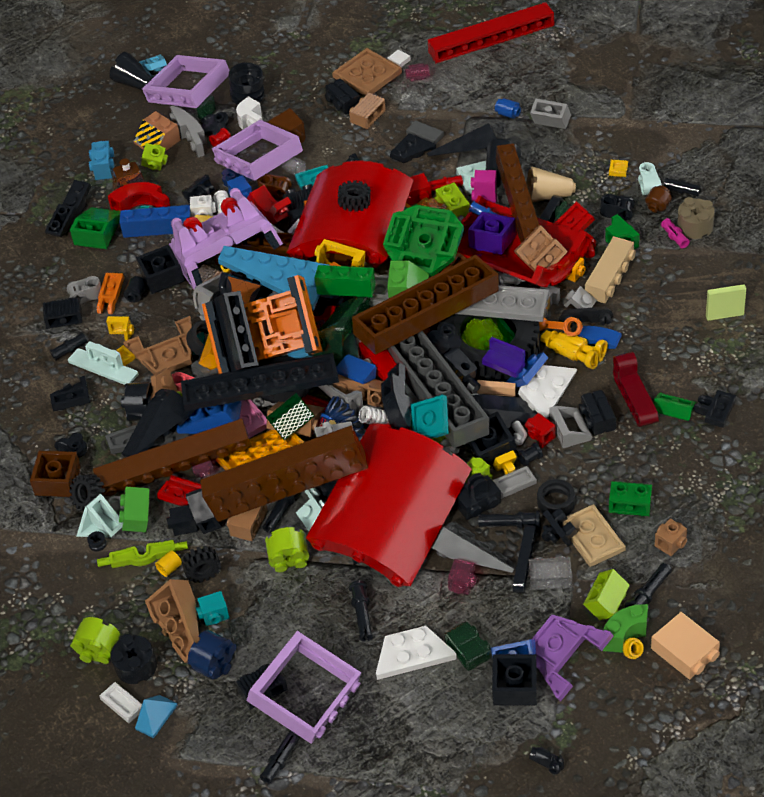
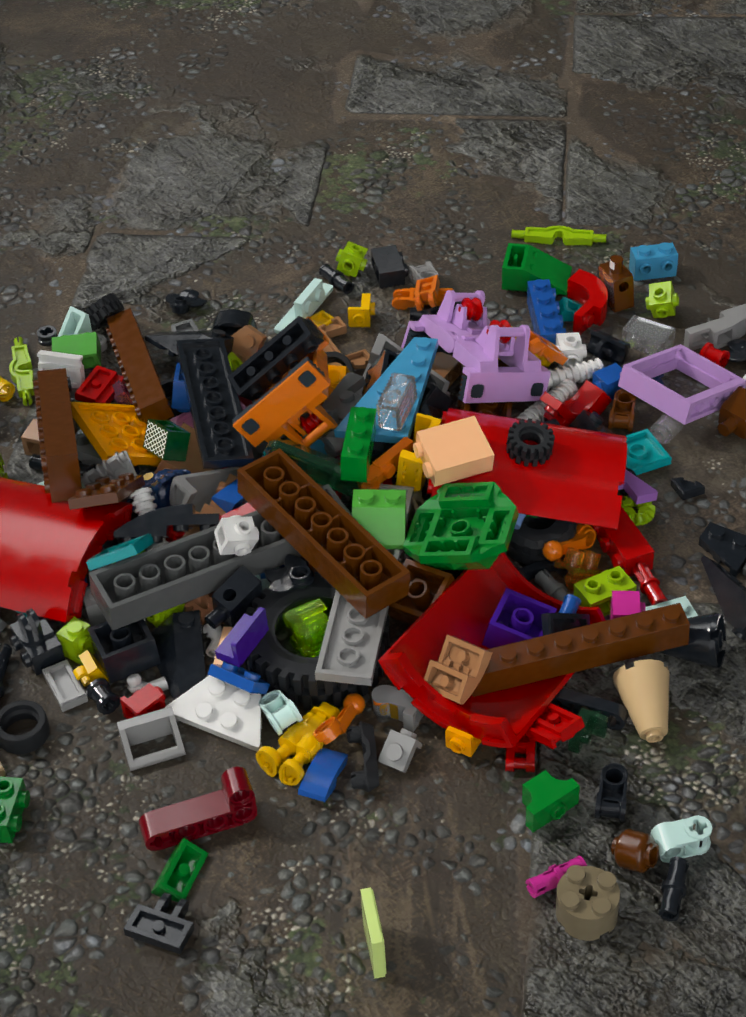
camera: 85 degrees right, 5 degrees down
reddish brown brick [30,450,81,497] -> none
black slope [45,180,91,237] -> none
black wing [50,376,91,412] -> none
slope [134,111,181,150] -> none
black brick [579,390,616,435] -> none
tan brick [585,236,636,303] -> none
yellow tile [609,160,628,177] -> none
none -> white plate [37,350,85,389]
none -> reddish brown plate [68,473,145,510]
none -> white brick [214,515,259,556]
none -> light aqua piece [259,690,303,736]
none -> lime brick [335,241,368,278]
none -> clear brick [376,373,417,431]
none -> light nougat brick [413,416,494,487]
none -> orange hinge [414,275,440,311]
none -> lime piece [511,226,607,246]
none -> orange hinge [528,330,568,366]
none -> black plate [541,613,590,636]
none -> clear brick [622,315,676,355]

